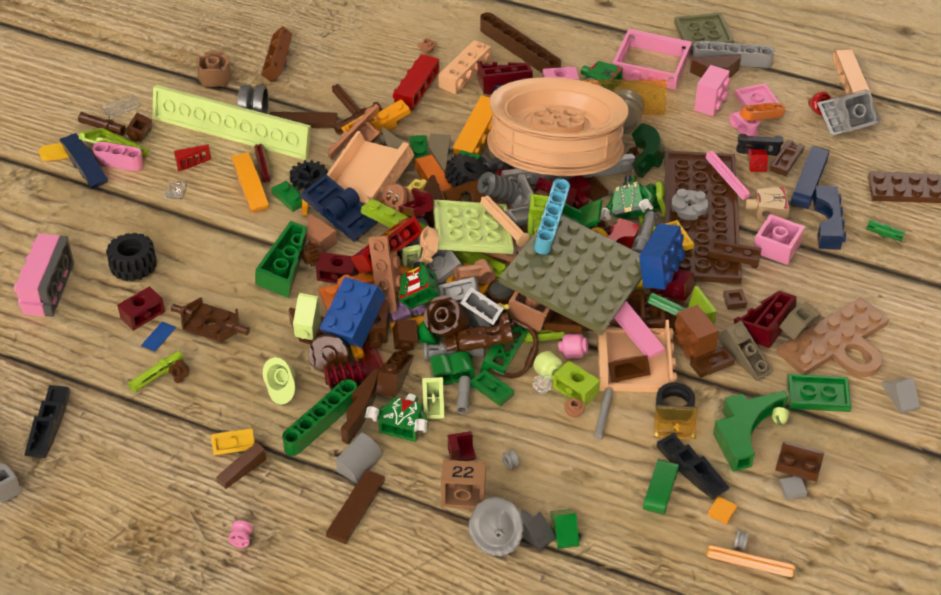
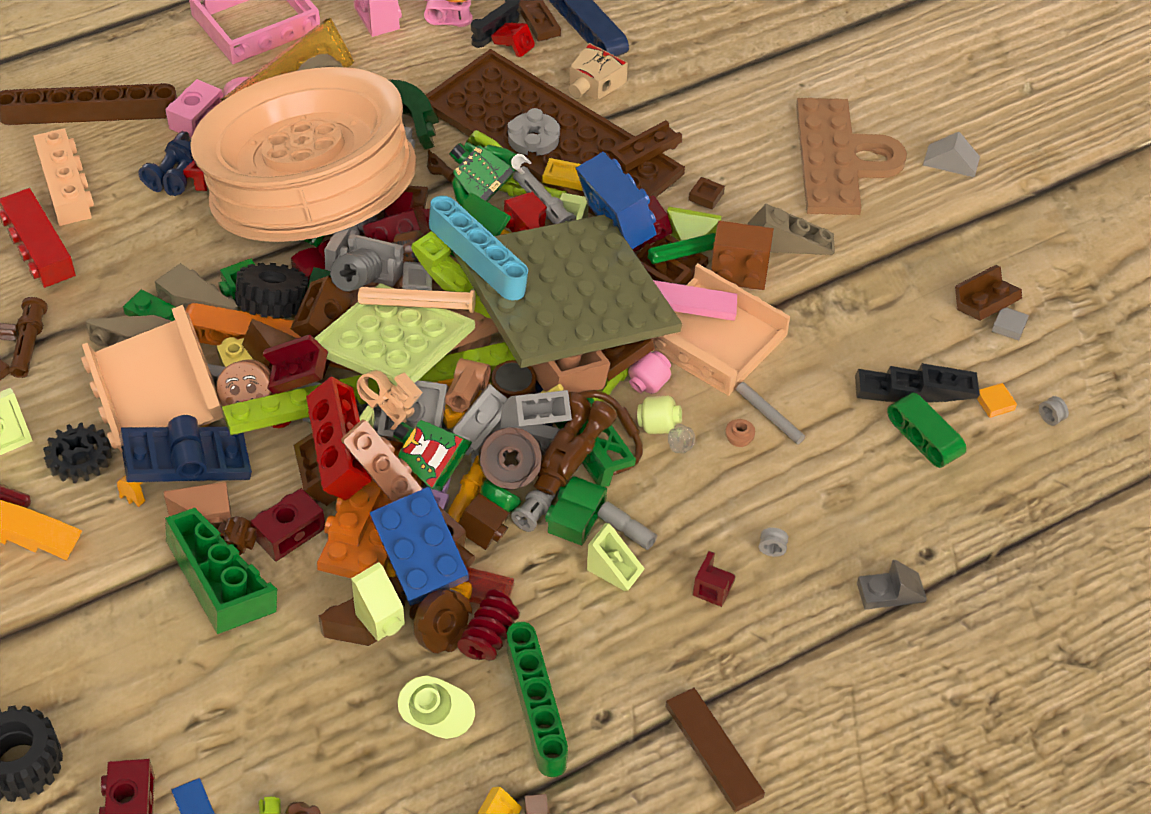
camera: 55 degrees left, 5 degrees up
reddish brown plate [171,297,250,342] -> none
green plate [271,181,302,212] -> none
nougat bracket [328,104,380,160] -> none
light grey brick [336,432,382,483] -> none
light orange slope [341,99,411,134] -> none
reddish brown slope [341,369,378,444] -> none
green torso [365,394,429,442] -> none
reddish brown slope [376,351,414,398] -> none
medium nougat brick [441,460,486,509] -> none
light orange wedge [453,95,493,155] -> none
light grey piece [468,497,524,557] -> none
green plate [471,369,514,407] -> none
dark red wedge [477,61,533,95] -> none
flat silver bracket [482,155,509,174] -> none
green slope [550,509,579,549] -> none
lime brick [553,361,600,406] -> none
green torso [581,61,623,91] -> none
reddish brown slope [608,355,651,382] -> none
clear yellow panel [654,405,697,439] -> none
black tyre [655,382,695,421] -> none
reddish brown plate [690,347,735,378] -> none
bright pink axle [706,151,750,200] -> none
light orange axle [707,545,795,577] -> none
green arch [713,391,788,471] -> none
dark red wedge [734,291,797,348] -> none
bright pink brick [754,214,805,265] -> none
yellowish green hinge [772,407,789,425] -> none
dark tan slope [779,302,821,340] -> none
green tile [786,374,852,412] -> none
arch [813,186,846,250] -> none
green pin [866,219,906,242] -> none

